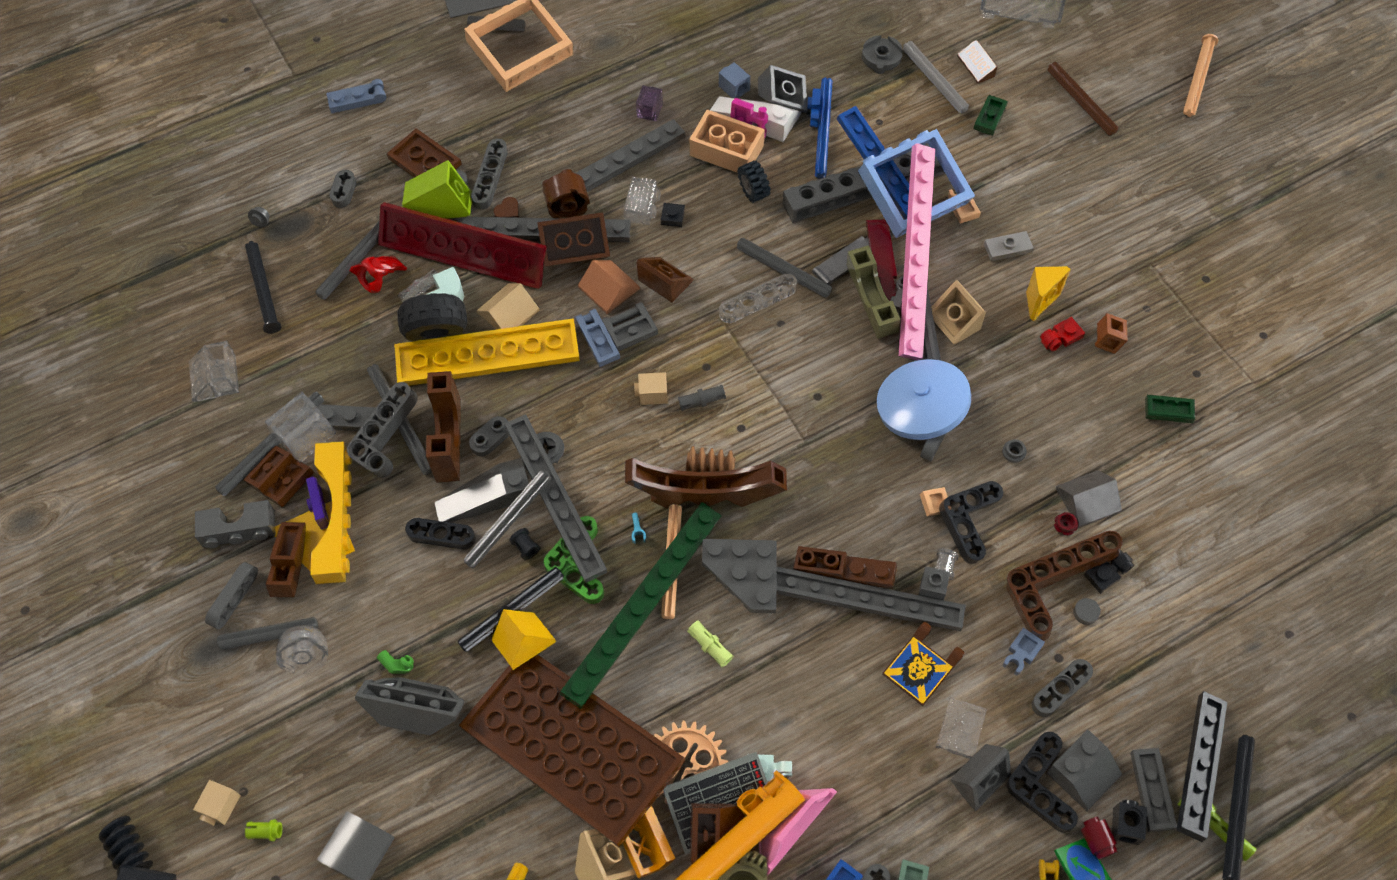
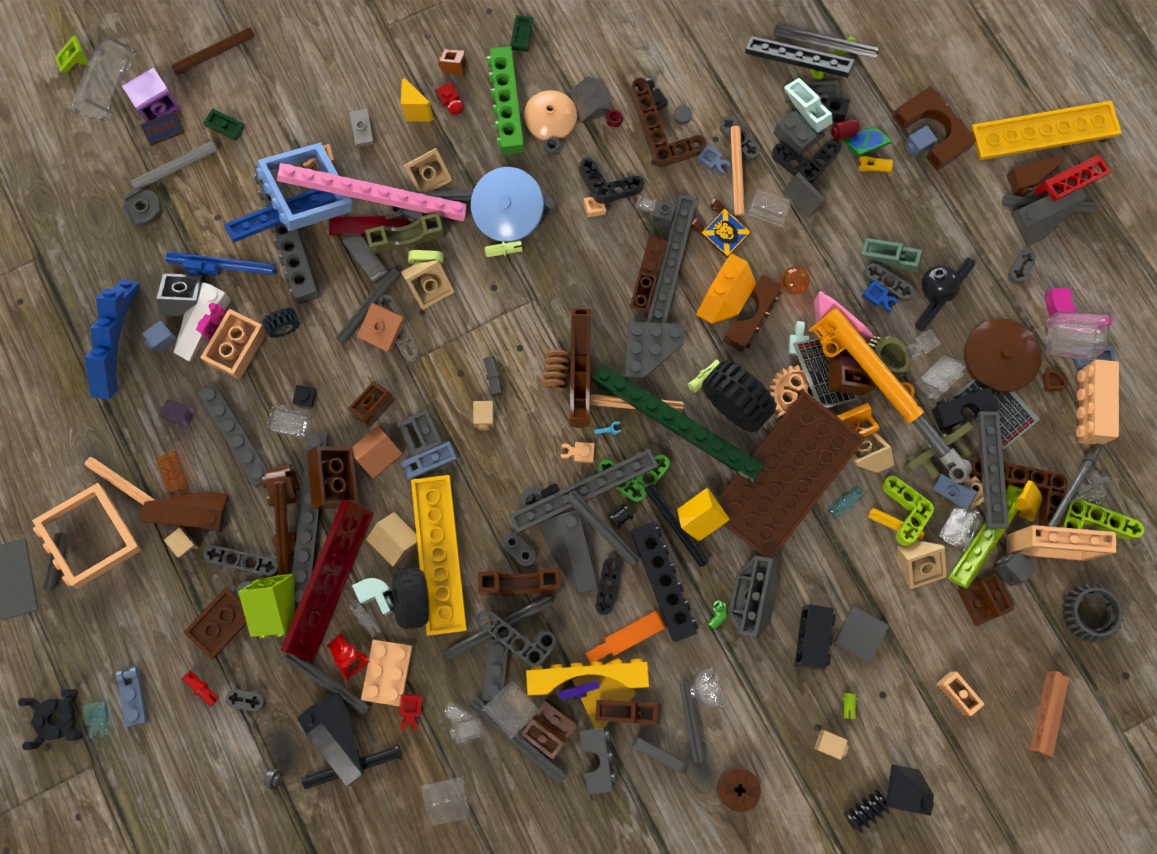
camera: 90 degrees left, 15 degrees up
none -> black plate [18,689,83,750]
none -> clear light blue plate [83,701,109,739]
none -> blue arch [85,280,140,399]
none -> light nougat axle [85,457,155,505]
none -> slope [122,68,181,122]
none -> reddish brown wedge [141,491,228,532]
none -> clear orange plate [156,451,188,495]
none -> tan panel [164,527,199,558]
none -> red pin [181,670,220,707]
none -> reddish brown axle [273,482,290,575]
none -> black wedge [297,693,364,786]
none -> nougat plate [357,303,405,352]
none -> light nougat plate [361,640,413,706]
none -> red plate [399,694,422,731]
none -> tan slope [401,260,454,310]
none -> yellowish green beam [408,250,444,265]
none -> clear slope [445,701,484,744]
none -> yellowish green axle [485,240,522,257]
none -> bright green brick [487,46,524,155]
none -> light nougat dish [524,90,577,141]
none -> black tile [540,483,561,499]
none -> light nougat plate [561,442,594,463]
none -> orange piece [585,610,667,663]
none -> black brick [630,522,699,643]
none -> light orange wedge [696,253,756,324]
none -> black tyre [702,361,776,433]
none -> reddish brown brick [717,767,761,812]
none -> reddish brown arch [723,274,782,352]
none -> light nougat axle [730,126,745,216]
none -> clear orange hair [779,266,810,295]
none -> light aqua slope [784,78,833,133]
none -> black brick [794,604,836,670]
none -> clear light blue pin [827,486,865,520]

